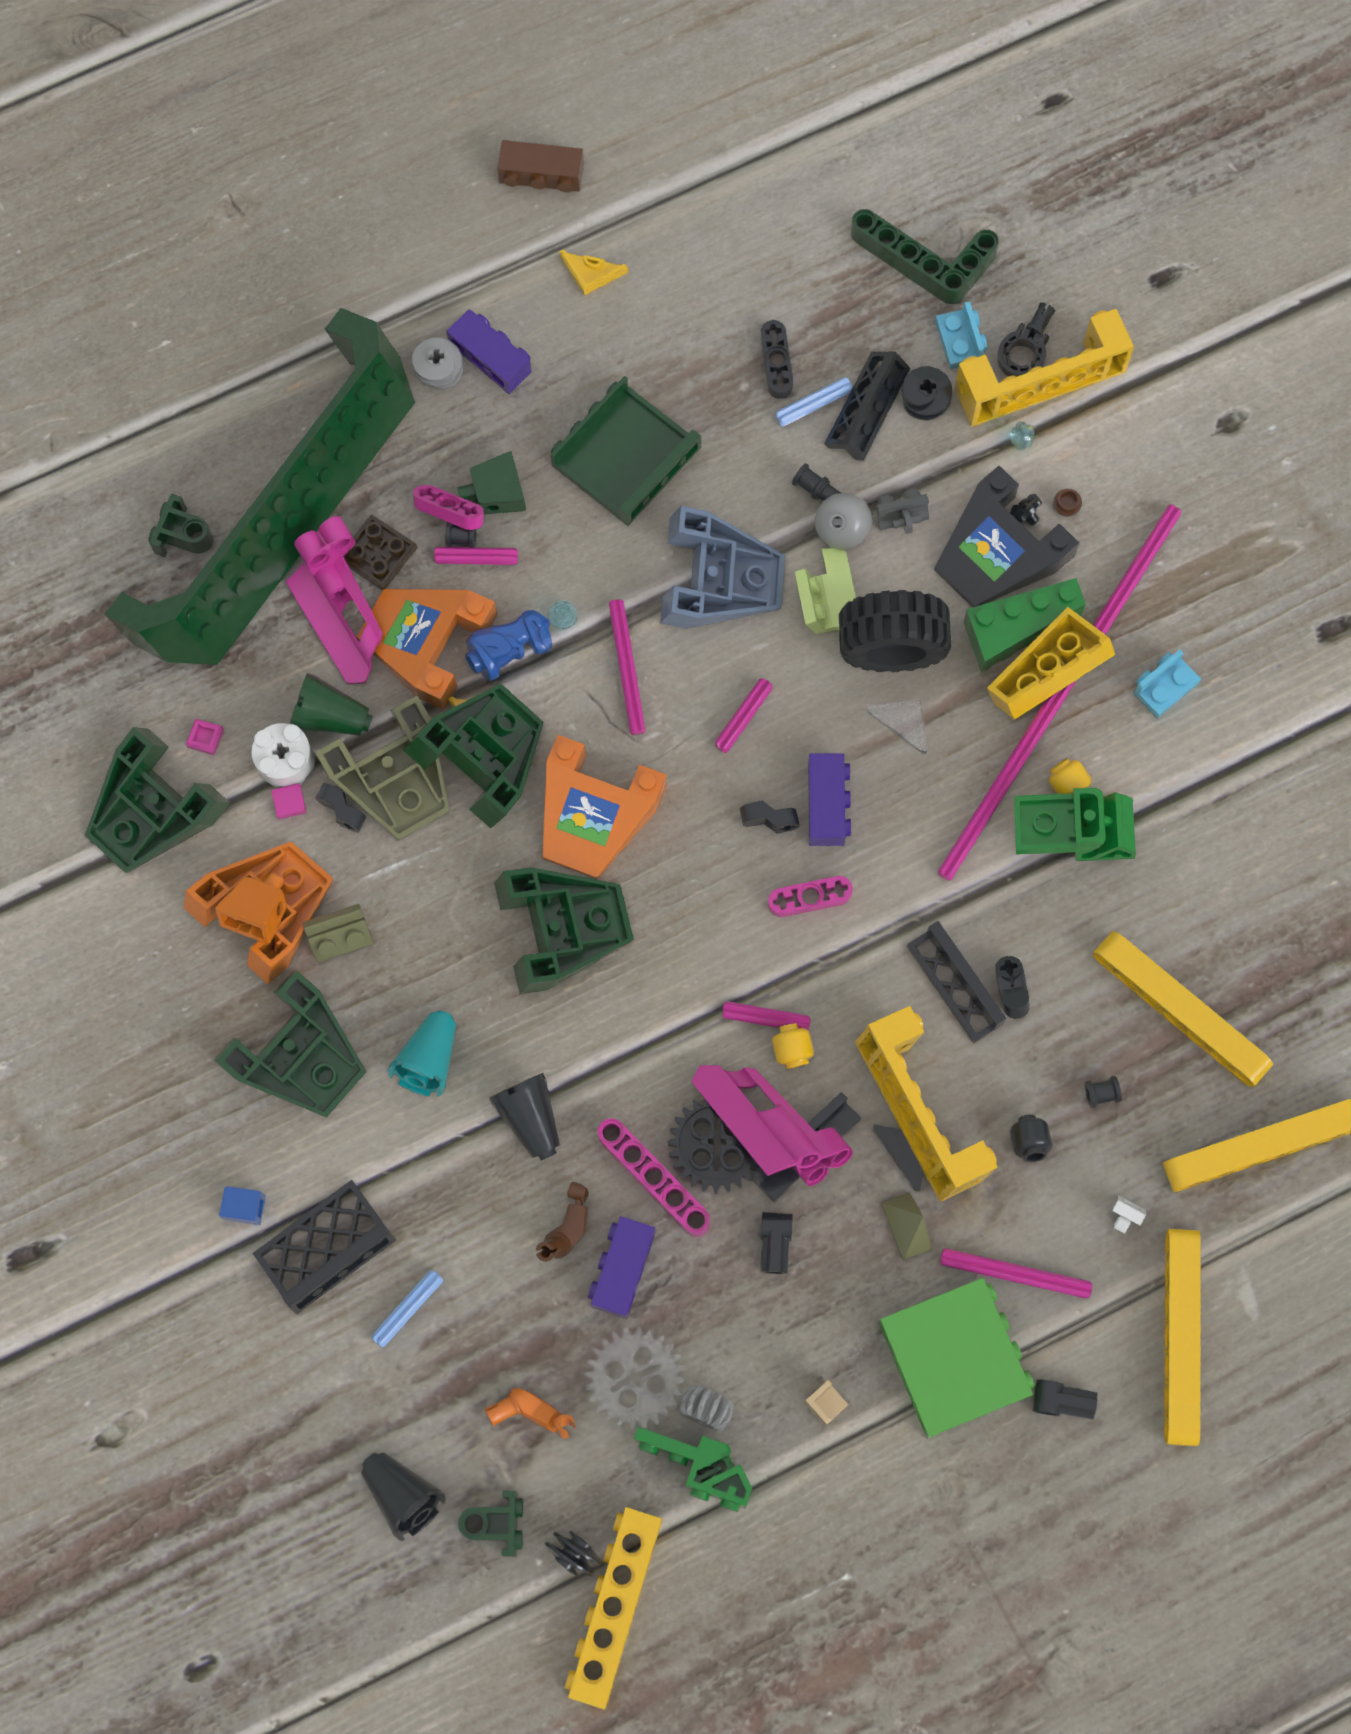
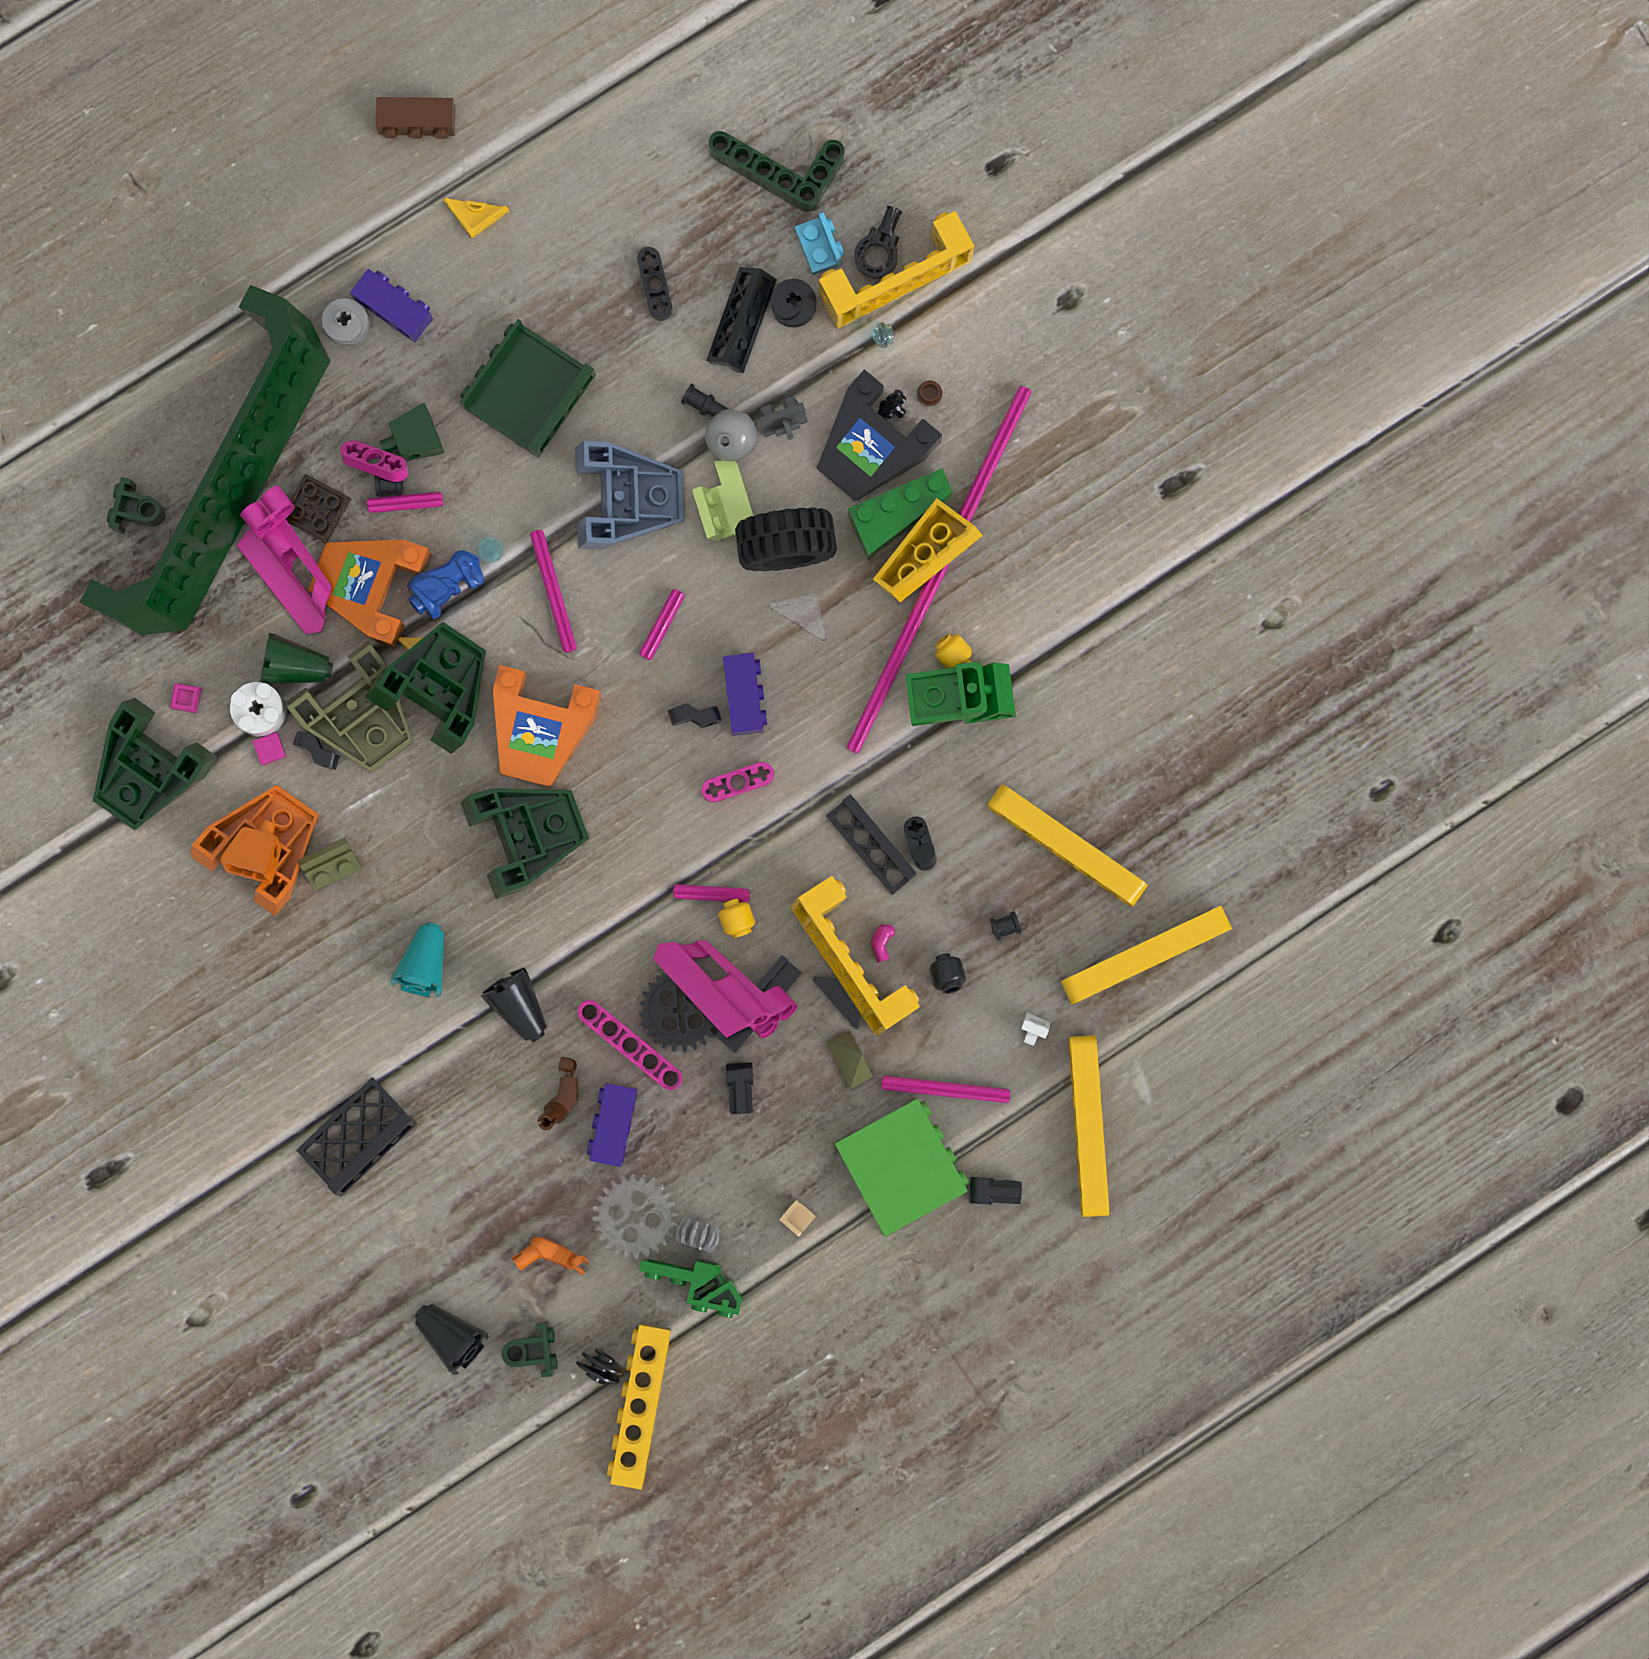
camera: 15 degrees left, 10 degrees up
dark green wedge [213,970,366,1117] -> none
blue panel [219,1186,266,1225] -> none
light blue axle [371,1270,443,1347] -> none
light blue axle [776,377,853,426] -> none
medium azure bracket [1134,649,1201,719] -> none
none -> dark pink arm [871,924,895,963]

